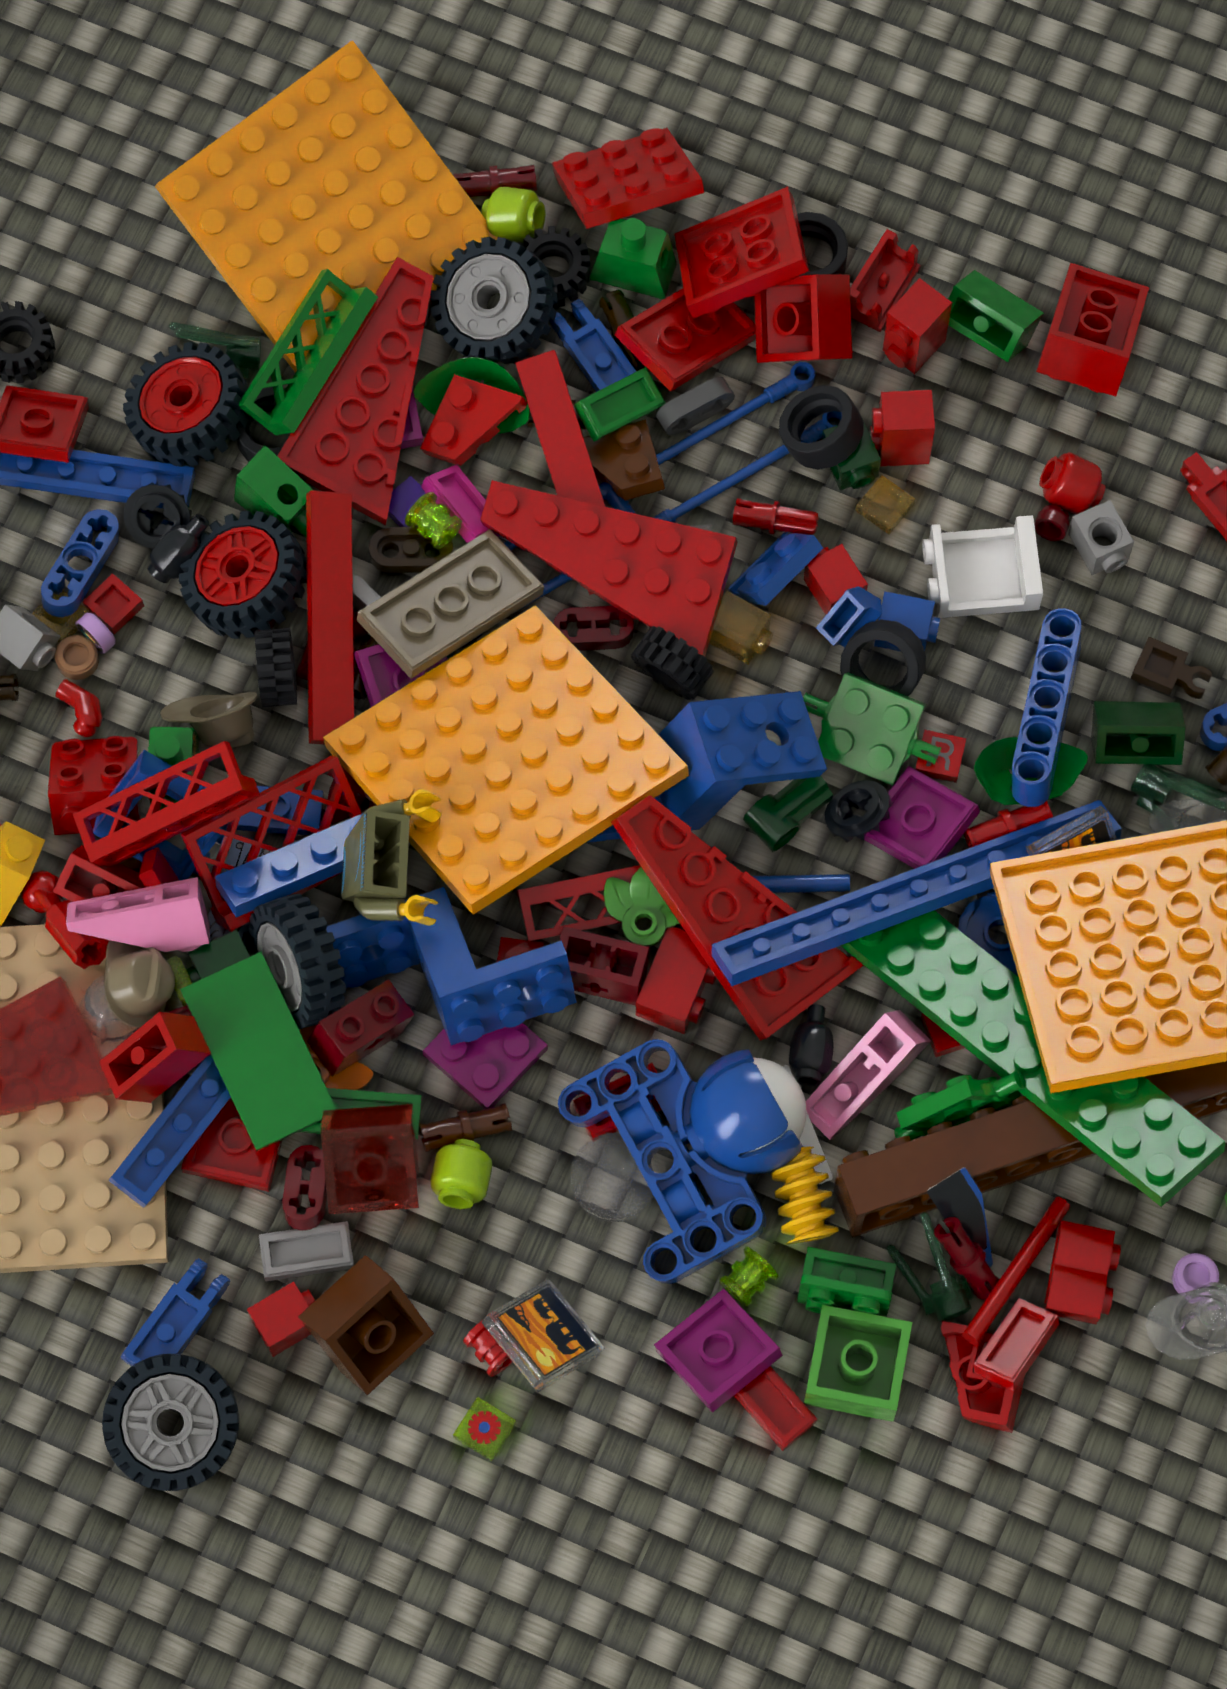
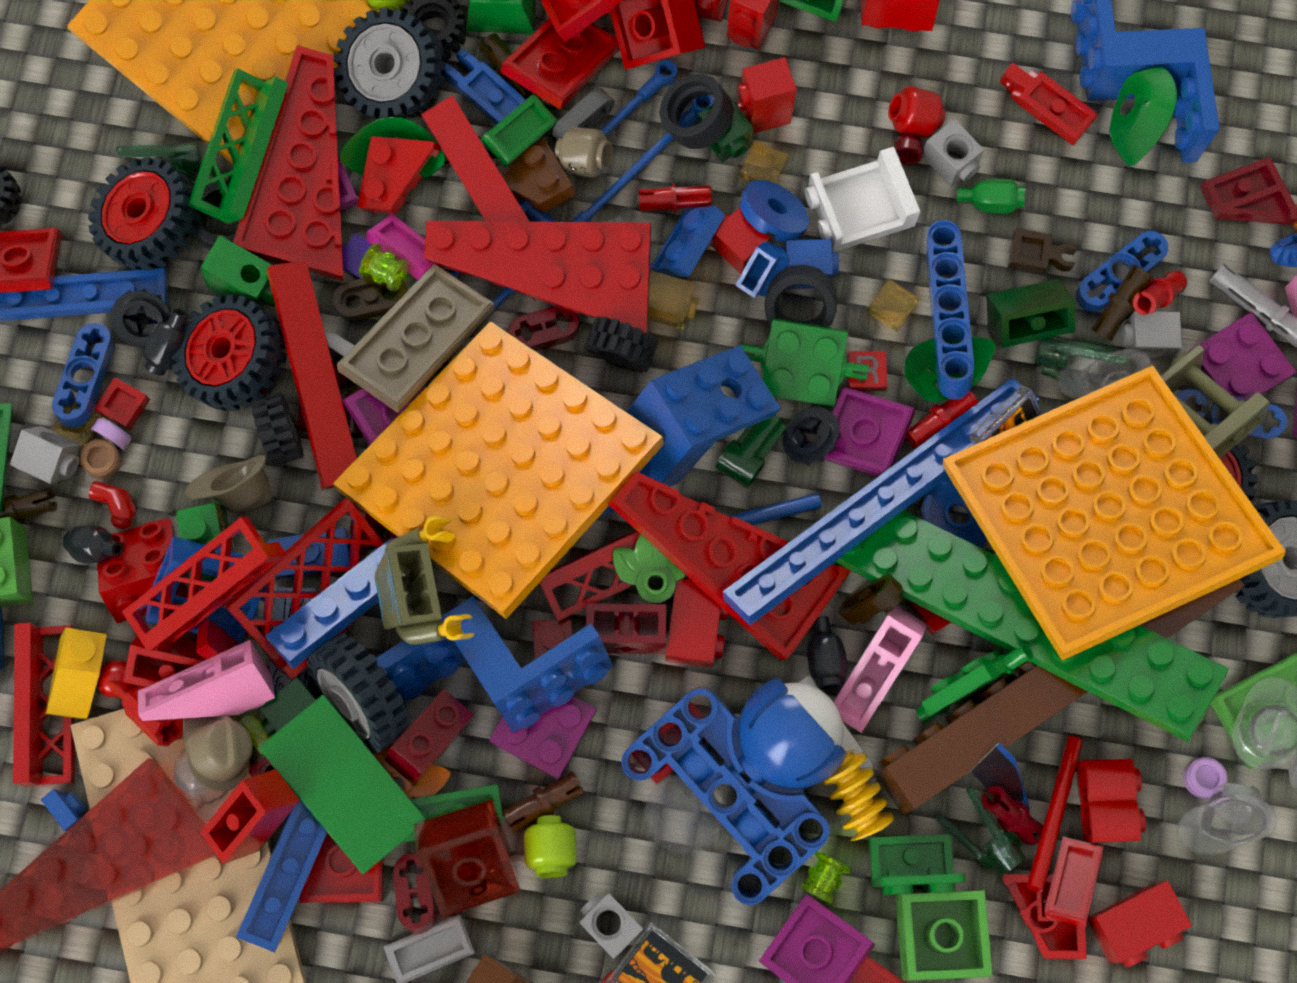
camera: 15 degrees left, 5 degrees up
none -> black plant [63,525,124,563]
none -> dark tan head [555,127,613,178]
none -> light grey brick [579,893,643,959]
none -> blue tile [739,180,810,242]
none -> dark brown plate [838,573,903,625]
none -> clear yellow tile [866,279,920,332]
none -> green plant [957,178,1025,214]
none -> red brick [1088,880,1192,967]

